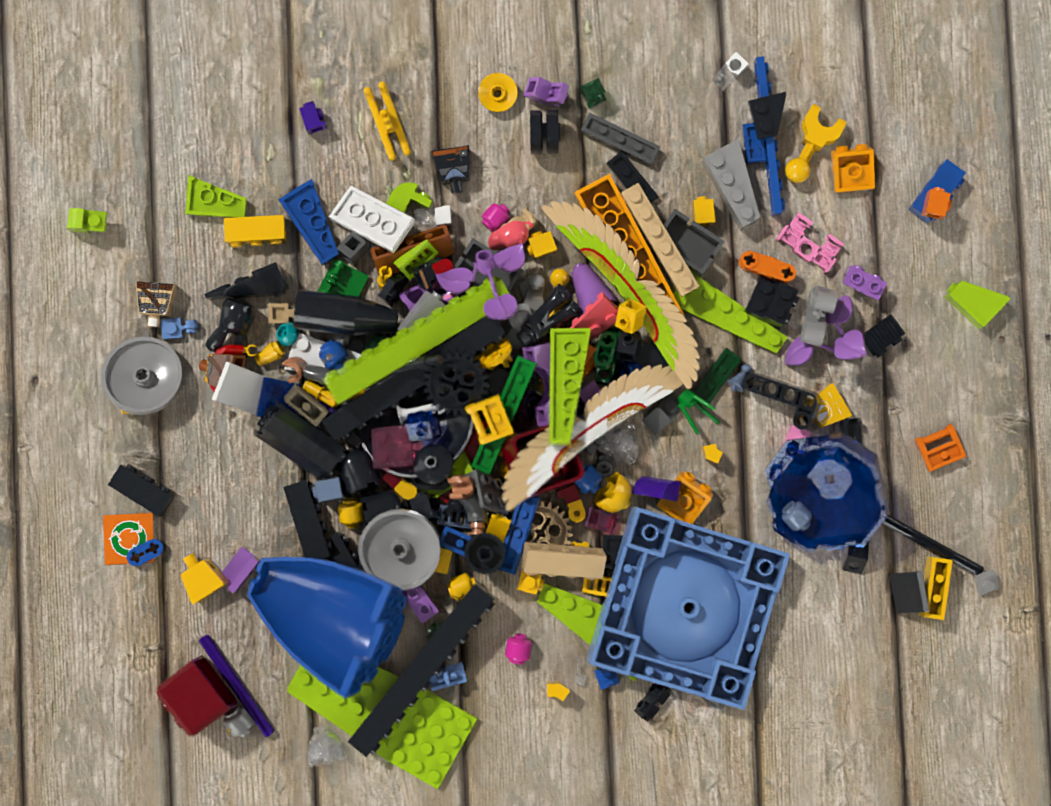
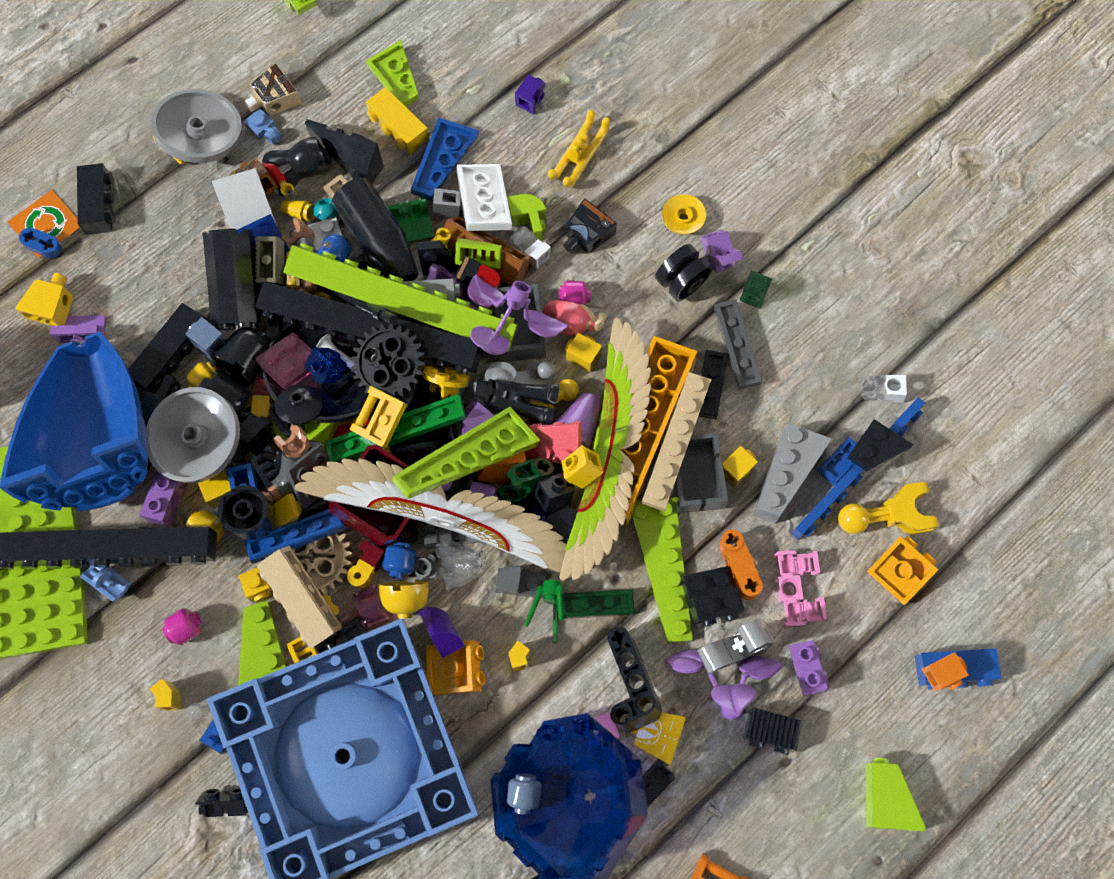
camera: 55 degrees right, 15 degrees down
sand blue piece [727,364,752,392] -> none

